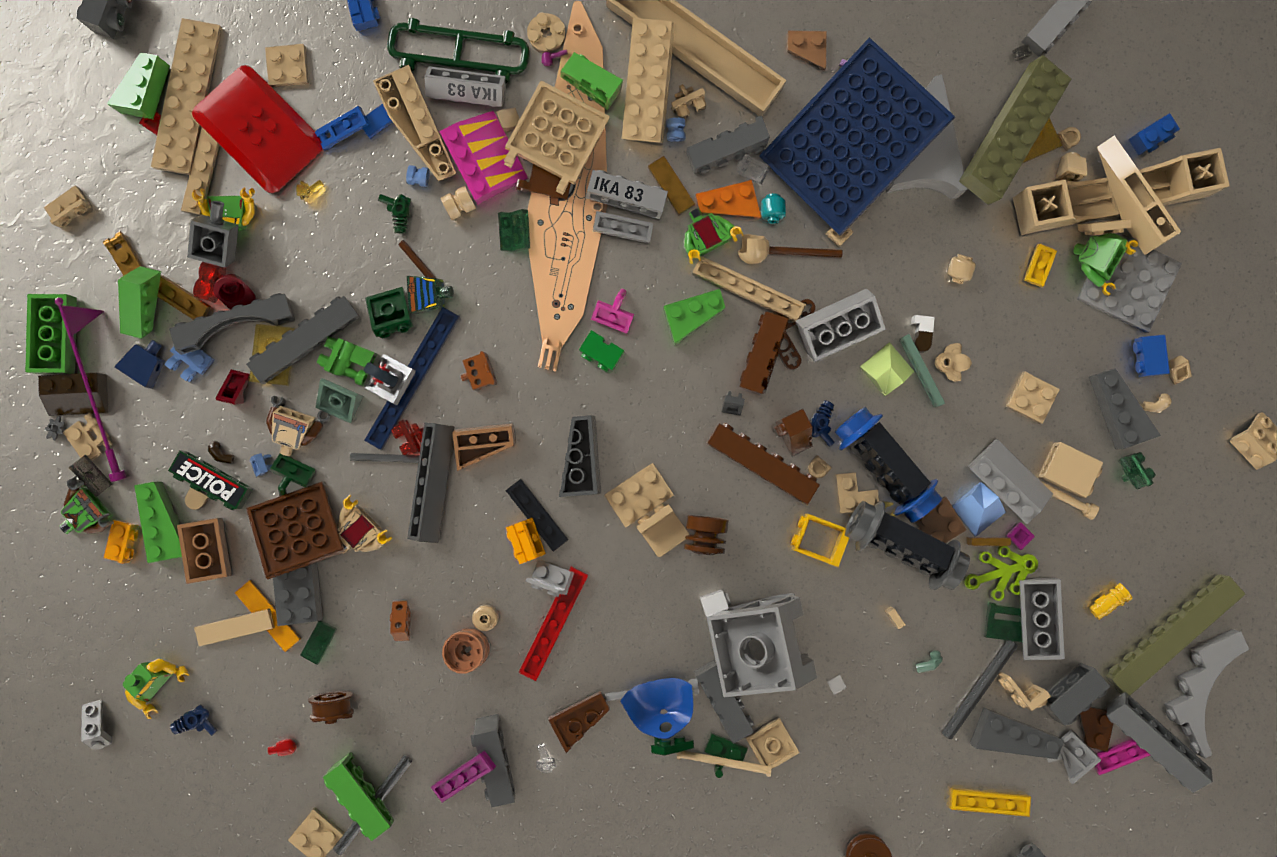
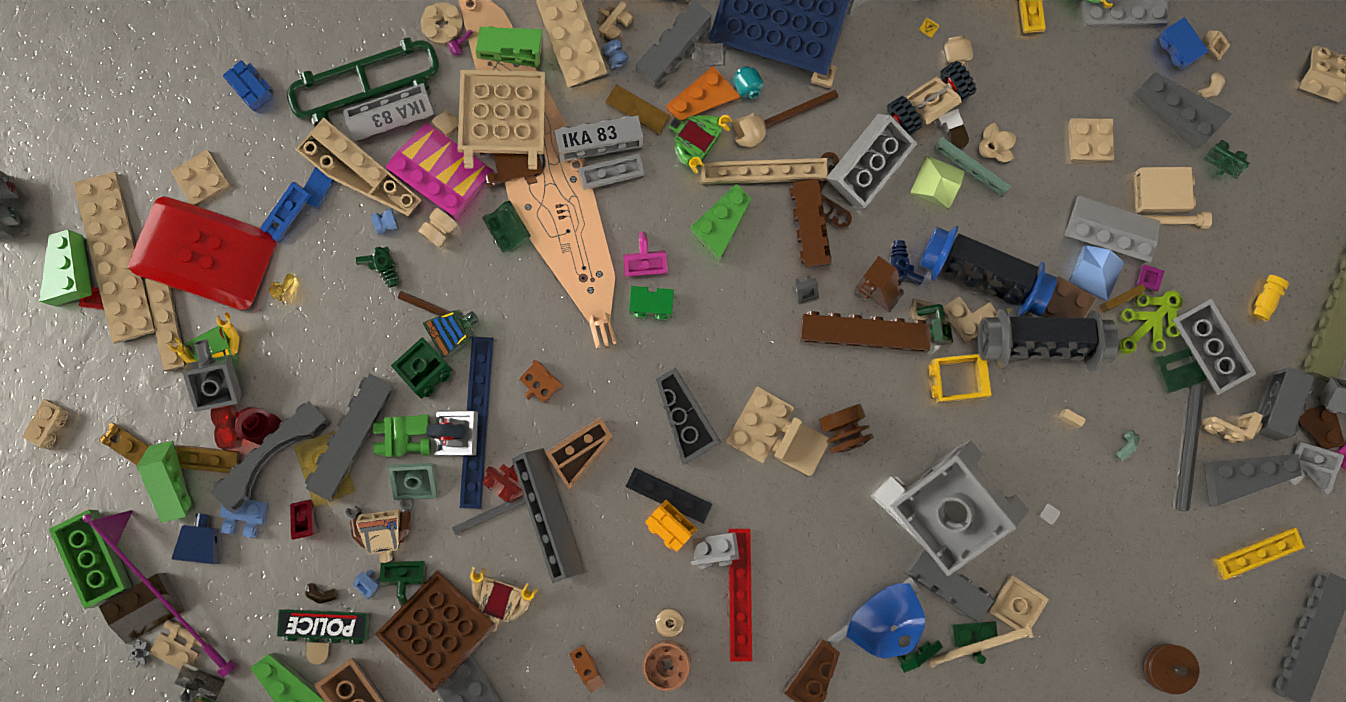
camera: 25 degrees left, 5 degrees down
none -> plate [887,61,977,135]
none -> dark green plate [917,304,954,344]
none -> yellow sticker [919,18,939,38]

